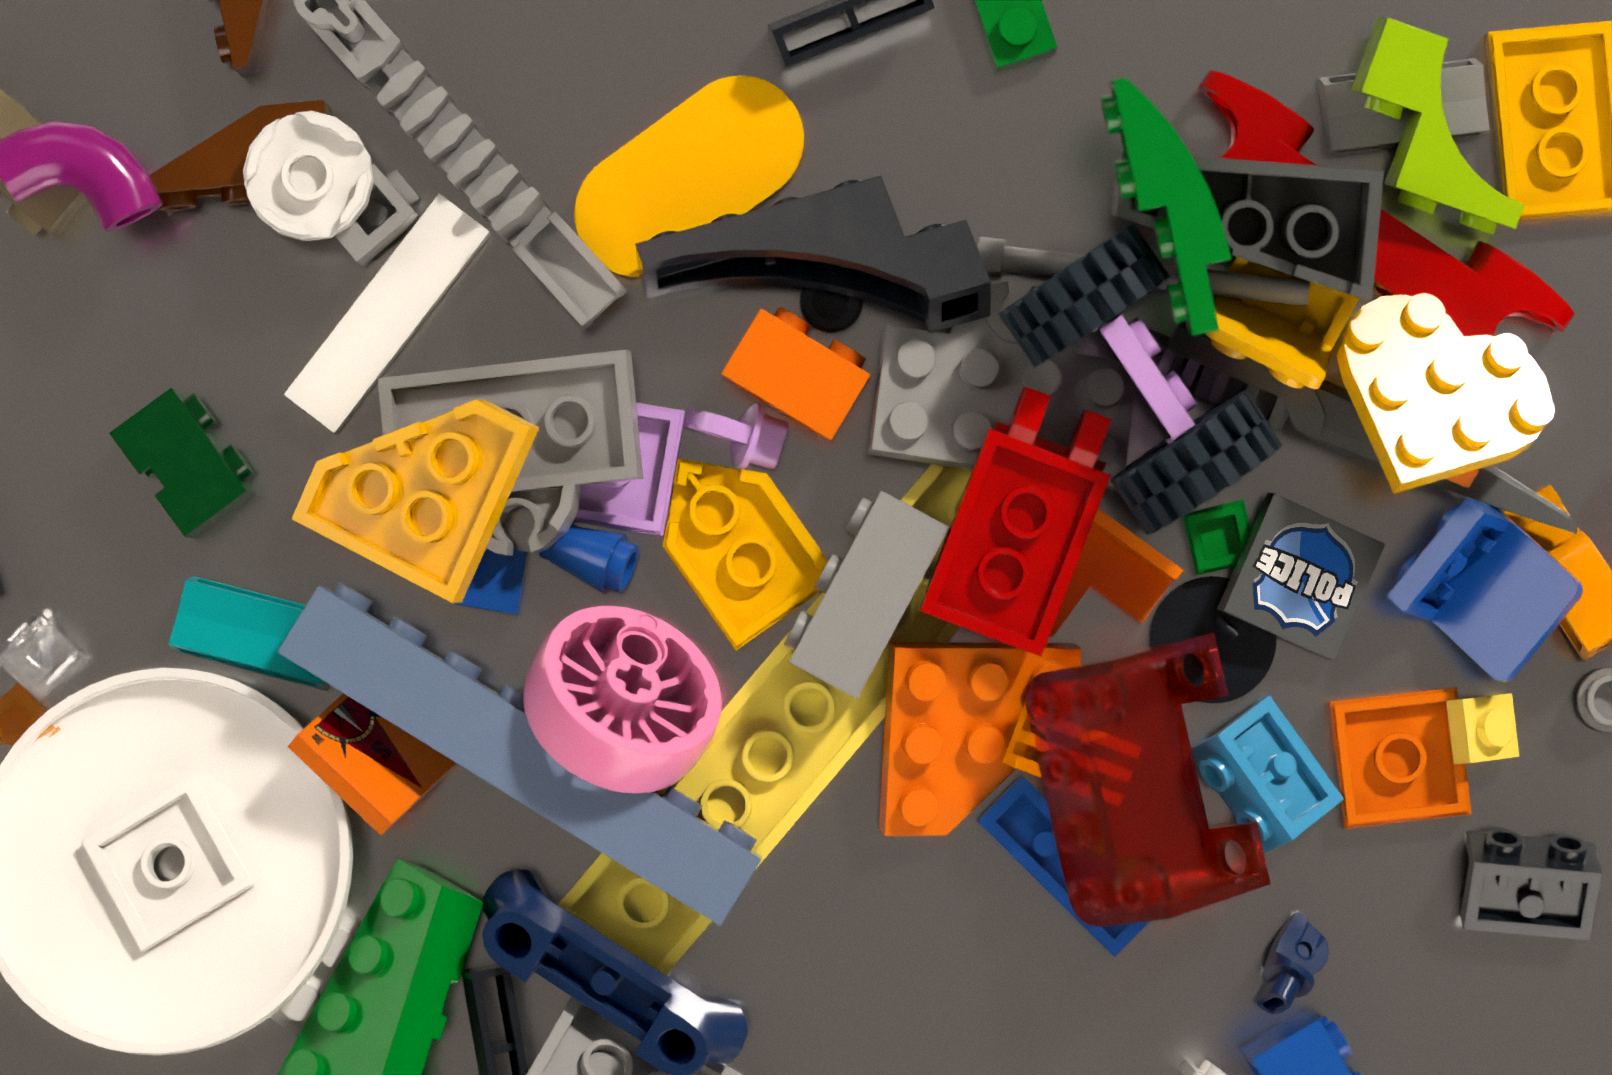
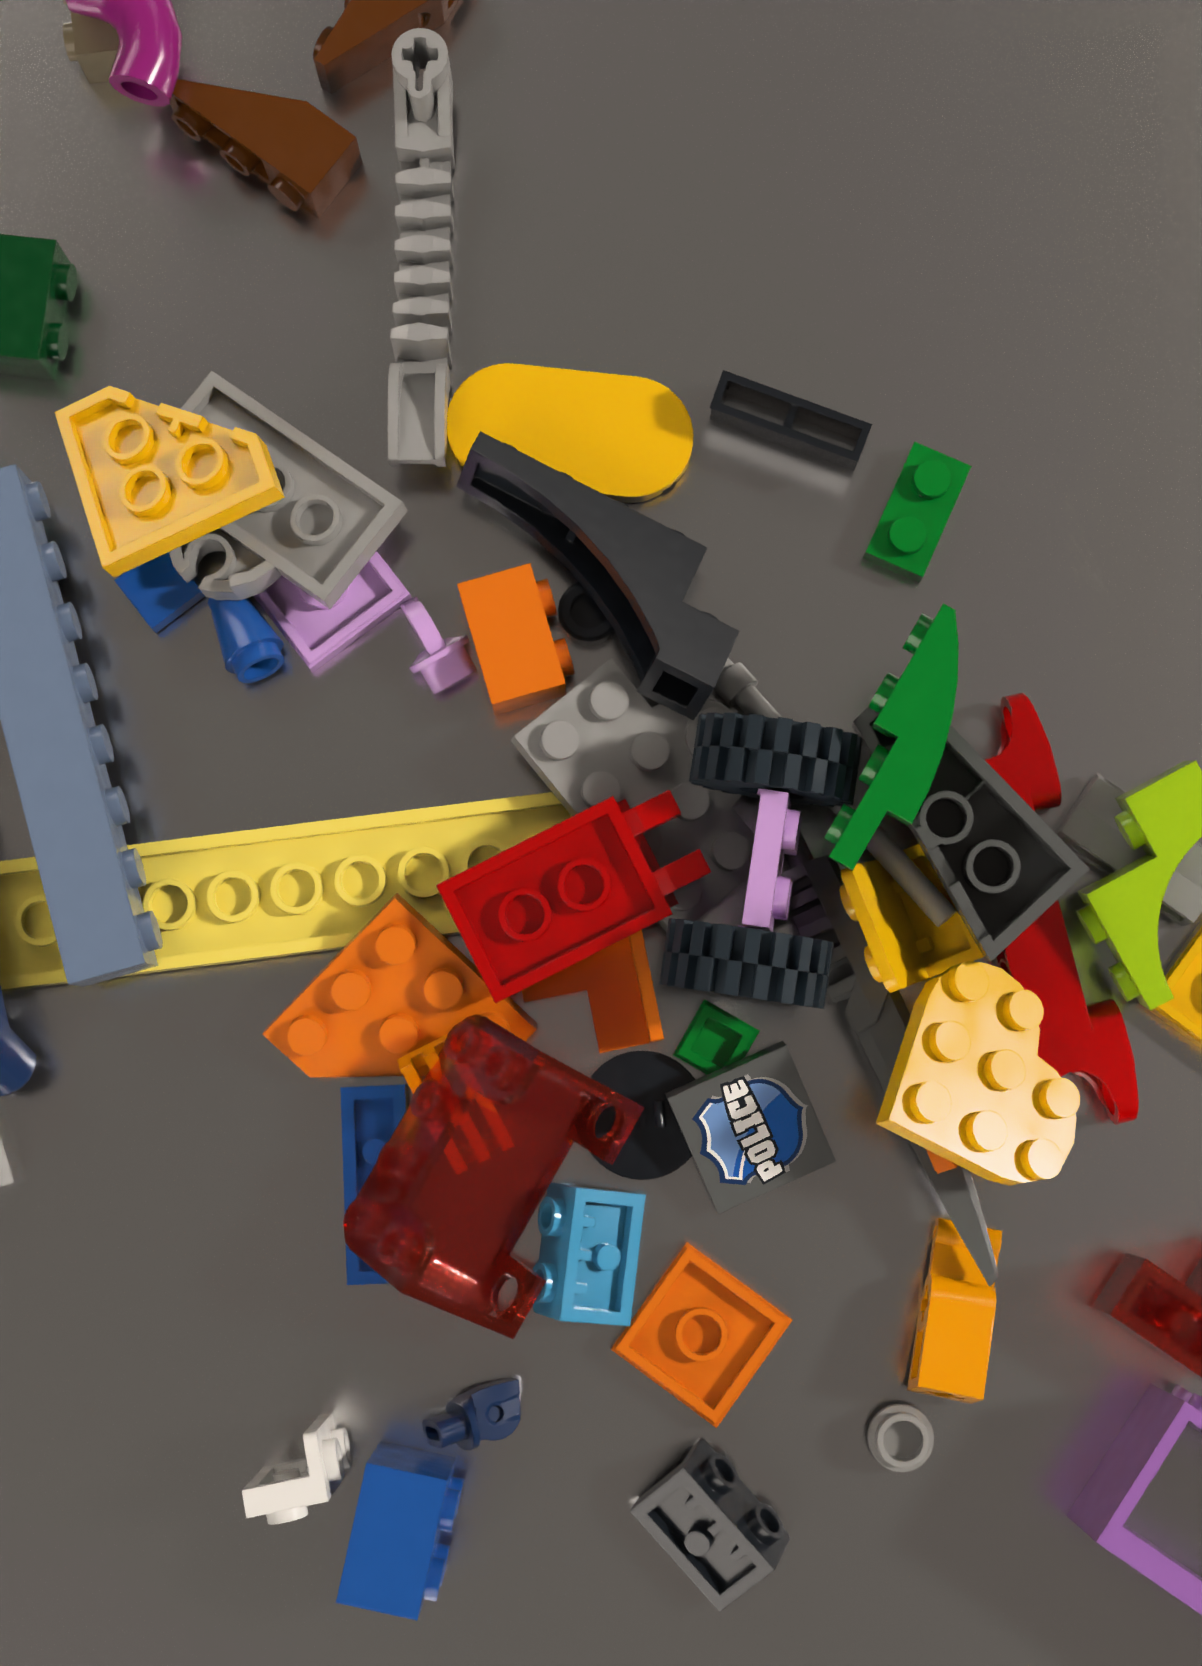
camera: 40 degrees right, 5 degrees down
white tile [243,111,374,241] -> none
white tile [284,193,491,434] -> none
light grey brick [335,164,420,268] -> none
bright pink piece [523,606,722,793] -> none
yellow tile [663,458,828,651] -> none
light grey brick [784,490,950,699] -> none
bracket [1387,497,1583,682] -> none
light yellow plate [1446,693,1519,764] -> none

